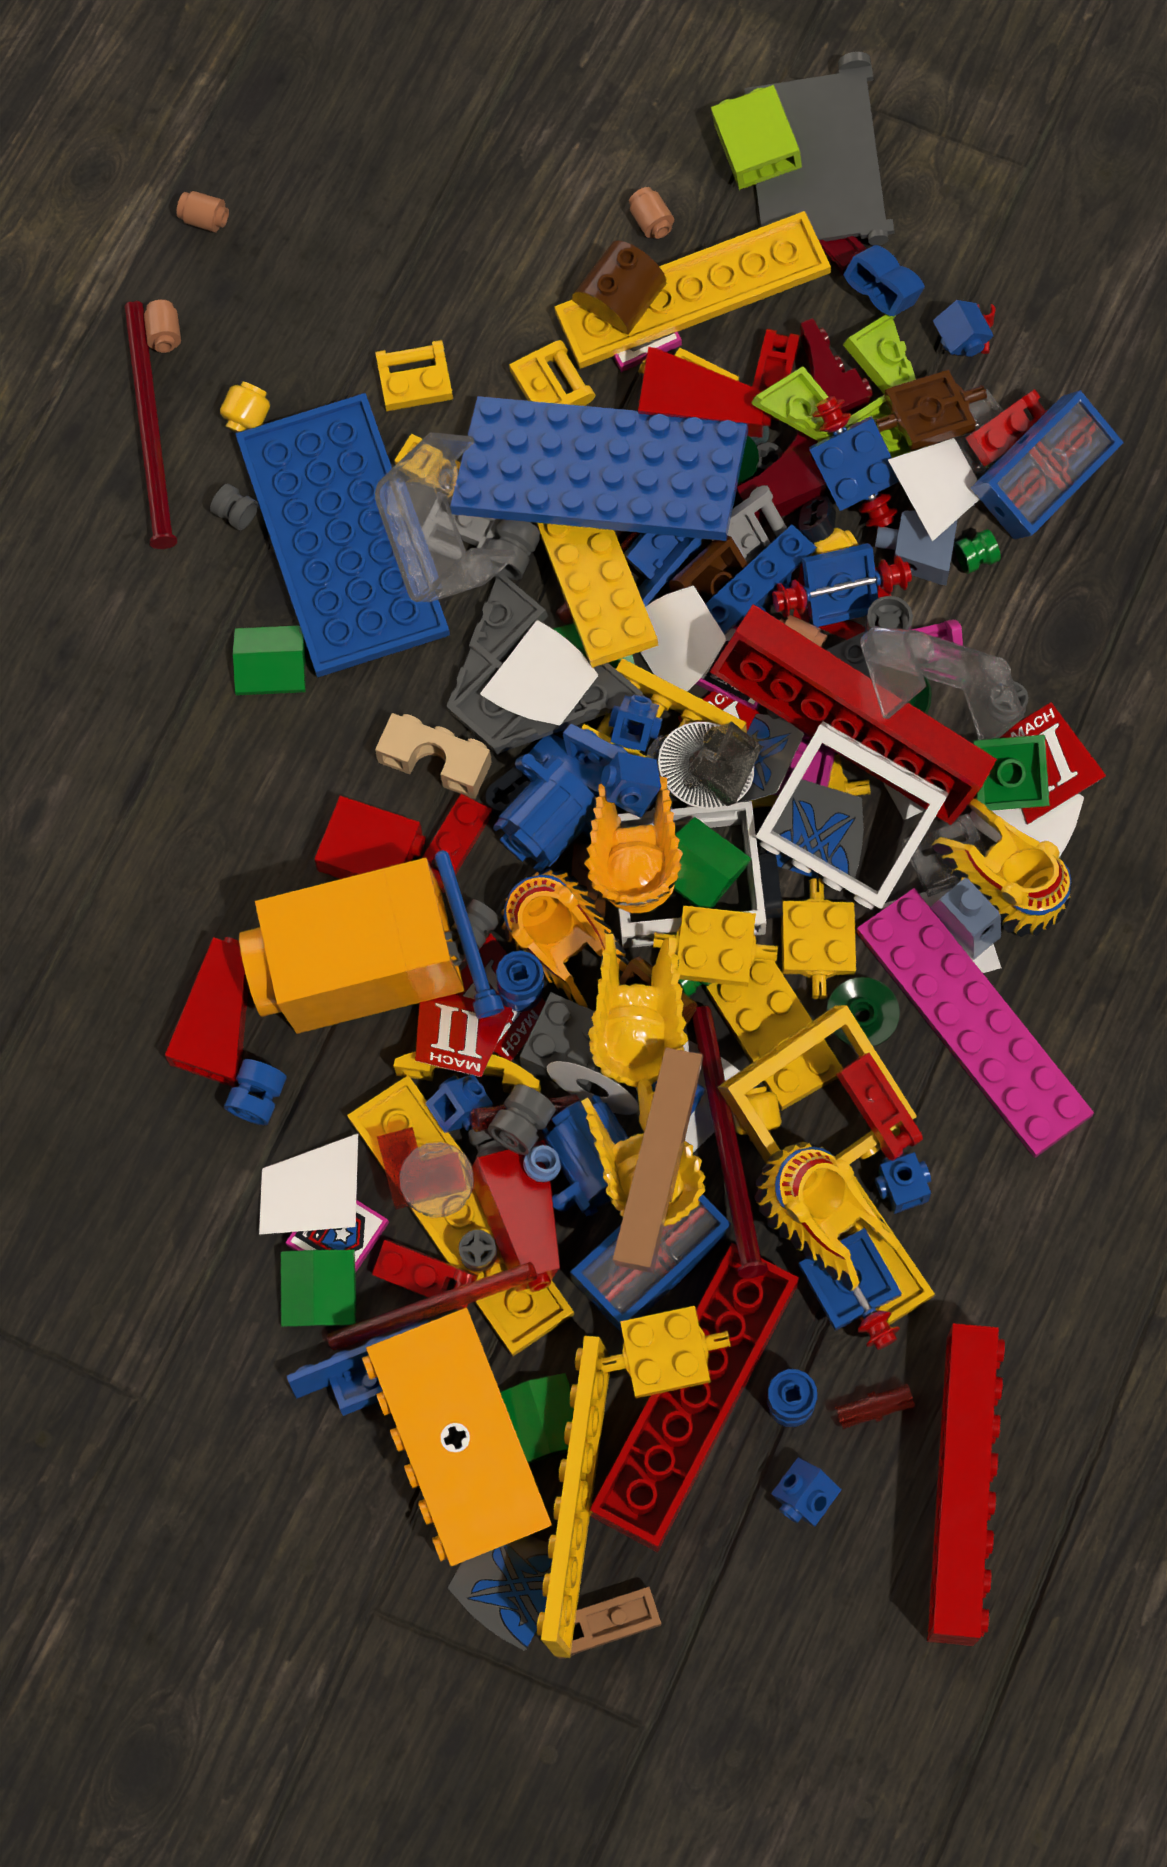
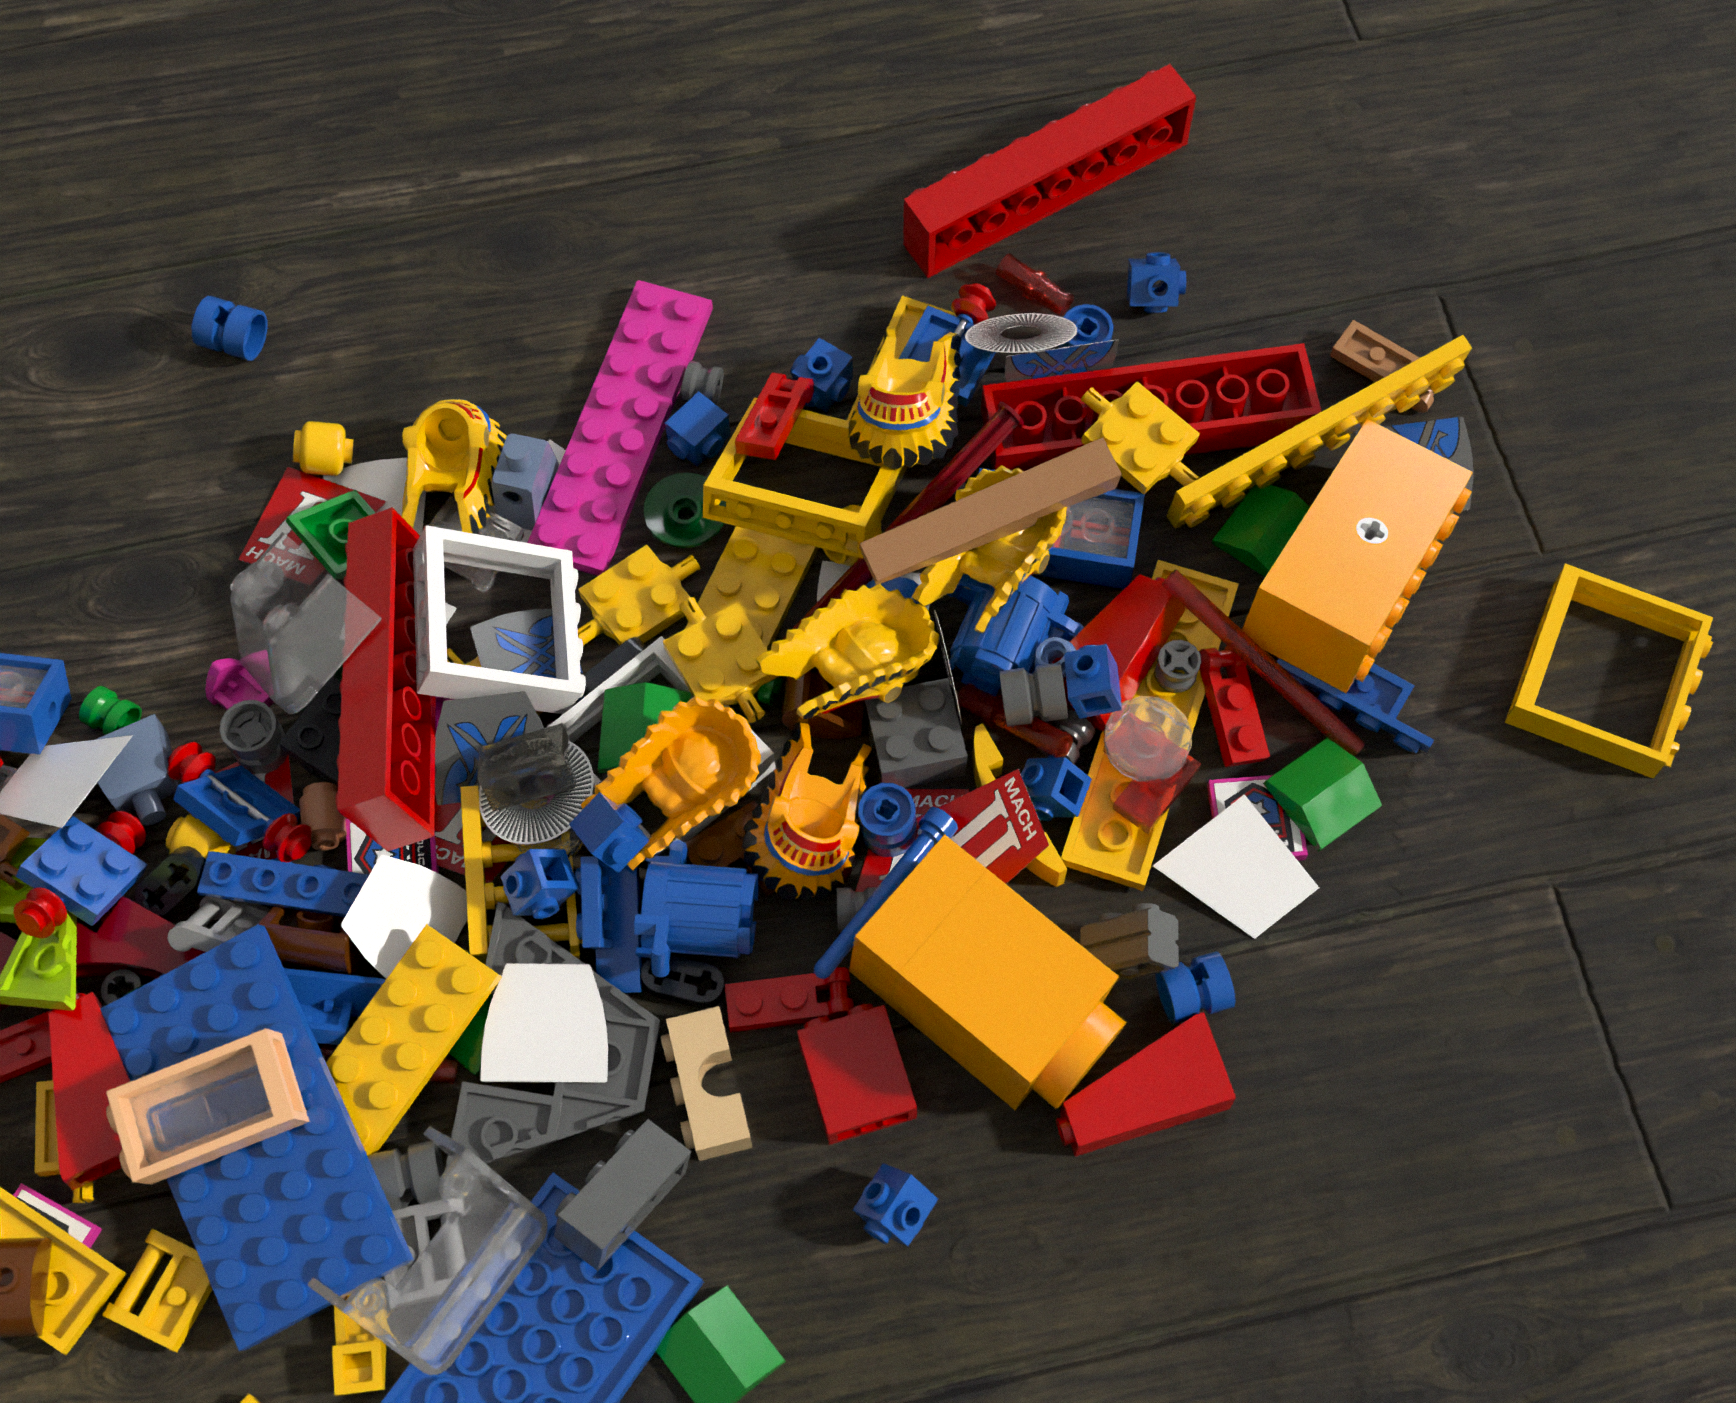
camera: 130 degrees left, 5 degrees down
none -> piece [106,1028,309,1184]
none -> yellow head [293,421,354,476]
none -> dark grey brick [554,1119,691,1271]
none -> blue brick [665,391,731,467]
none -> dark grey wheel [681,361,724,404]
none -> blue brick [853,1163,938,1246]
none -> sticker [965,313,1077,353]
none -> sticker [1005,340,1119,382]
none -> blue brick [1064,644,1122,719]
none -> dark grey brick [1080,903,1179,983]
none -> yellow window [1505,563,1713,779]

